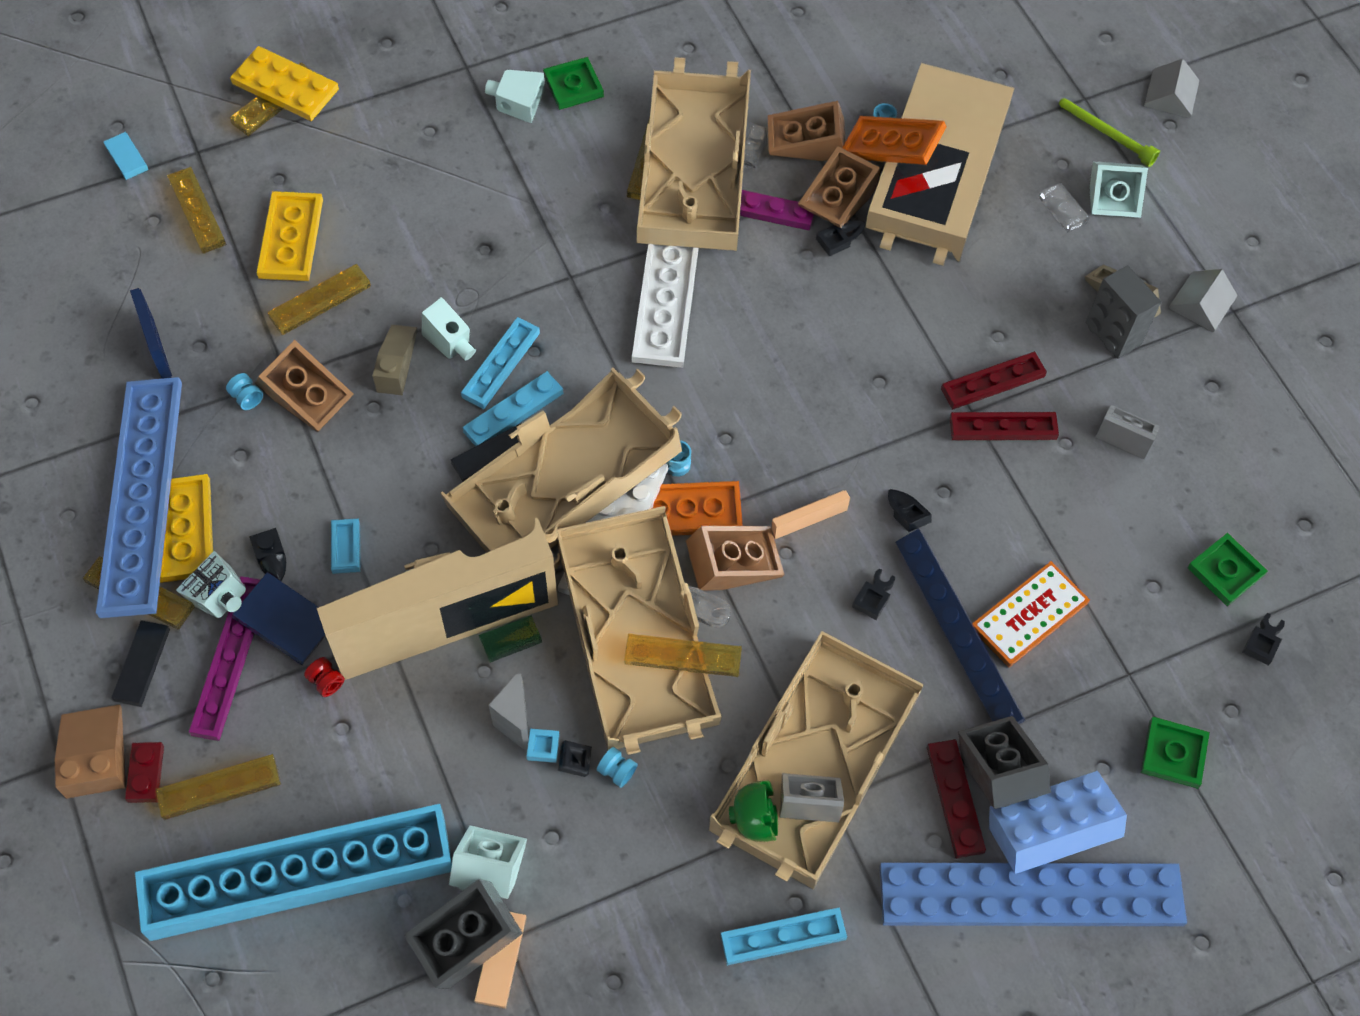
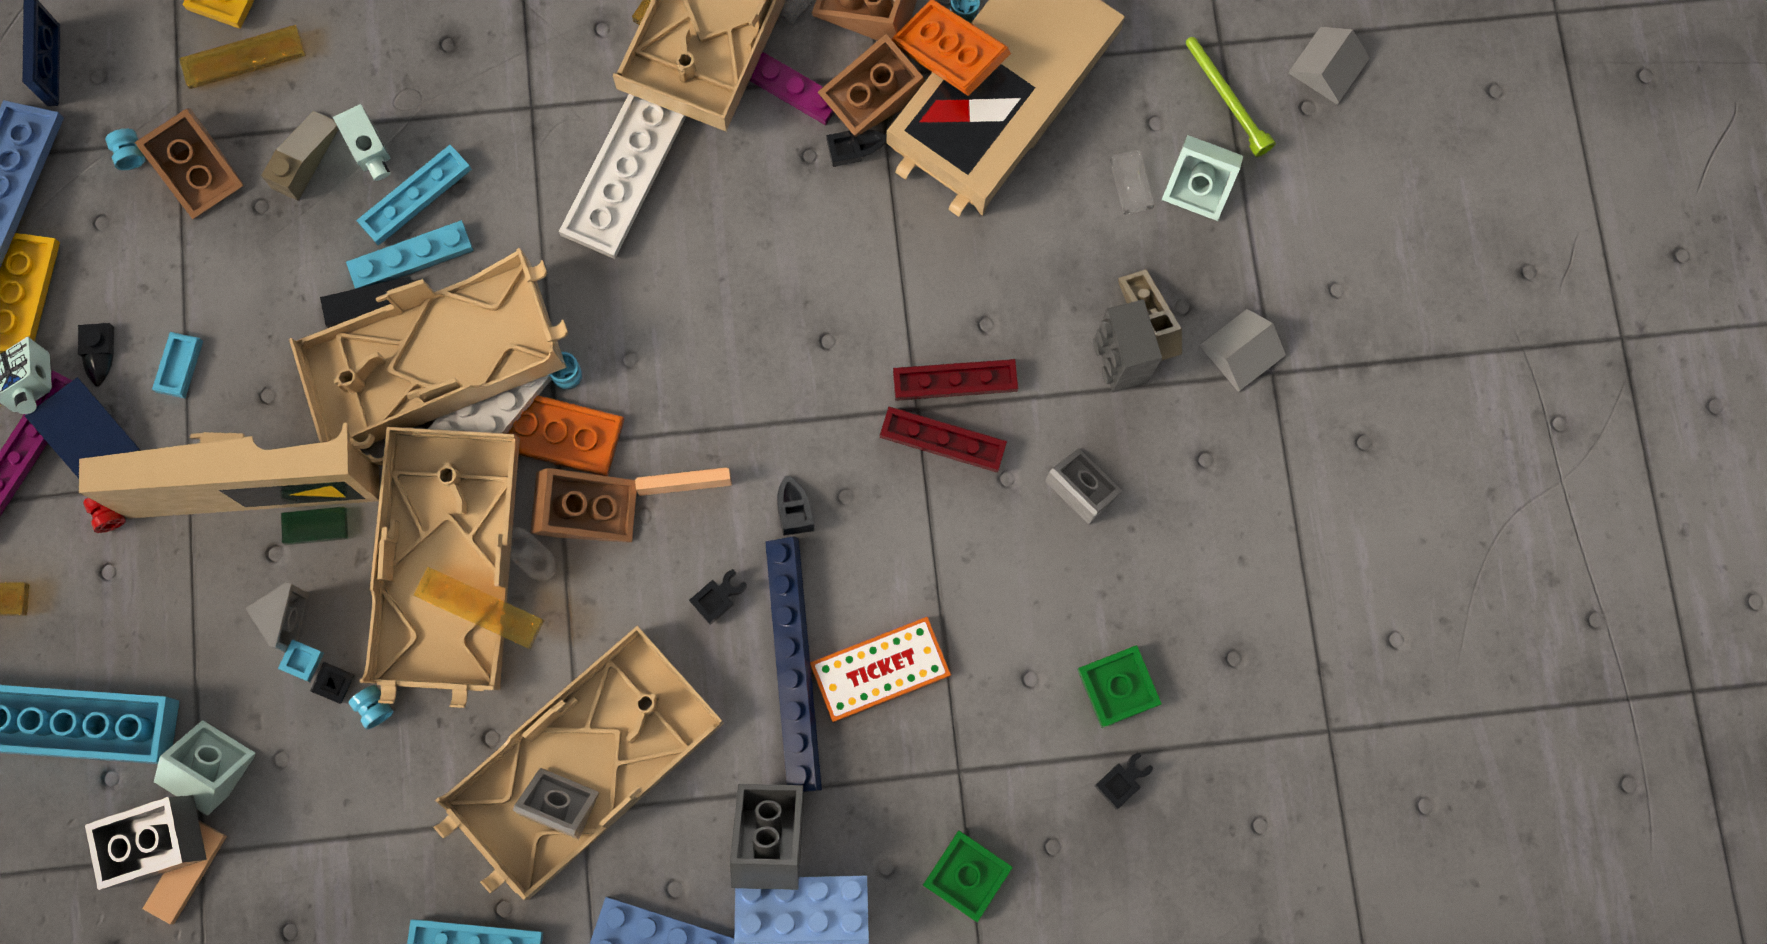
camera: 15 degrees right, 15 degrees up
green cylinder [729,780,778,842] -> none
dark red plate [926,739,986,859] -> none

